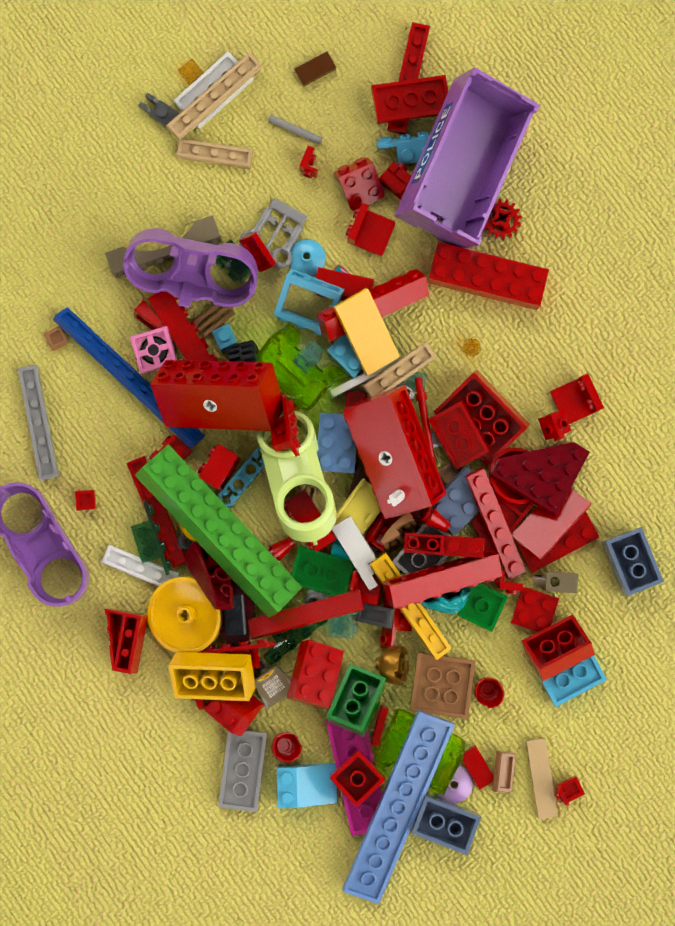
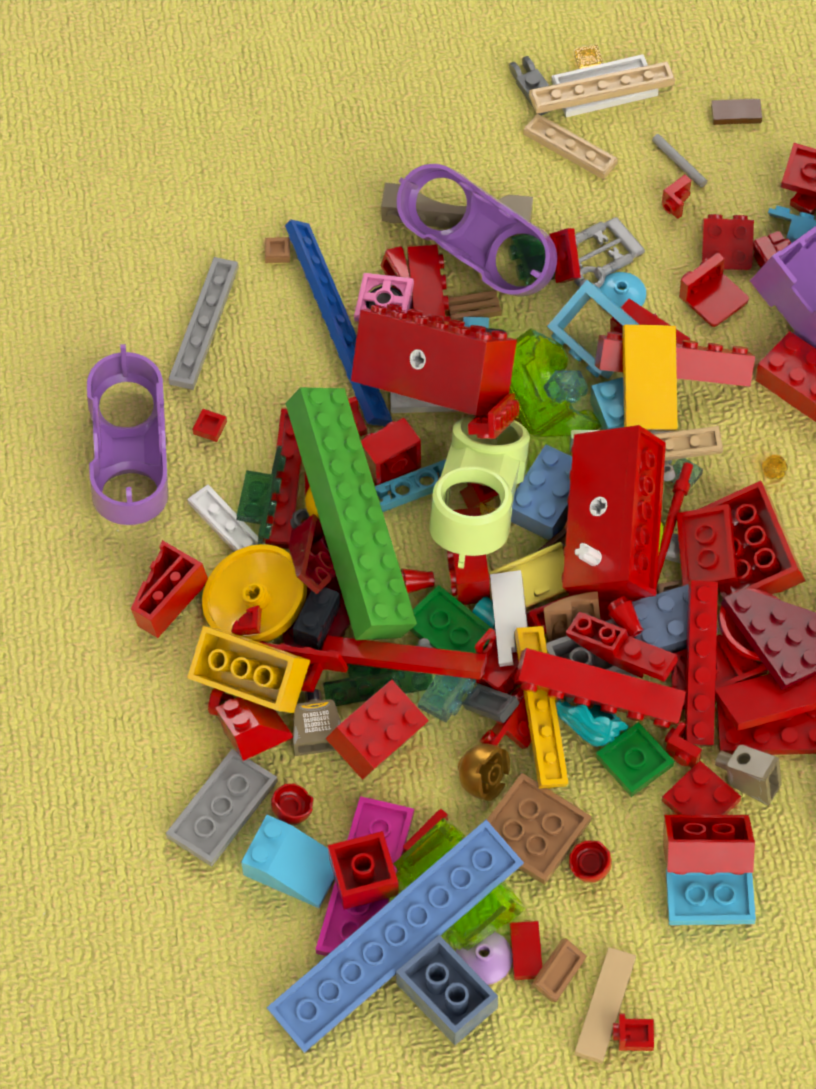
camera: 30 degrees right, 25 degrees down
green brick [326,663,387,737] -> none
none -> red tile [231,605,262,636]

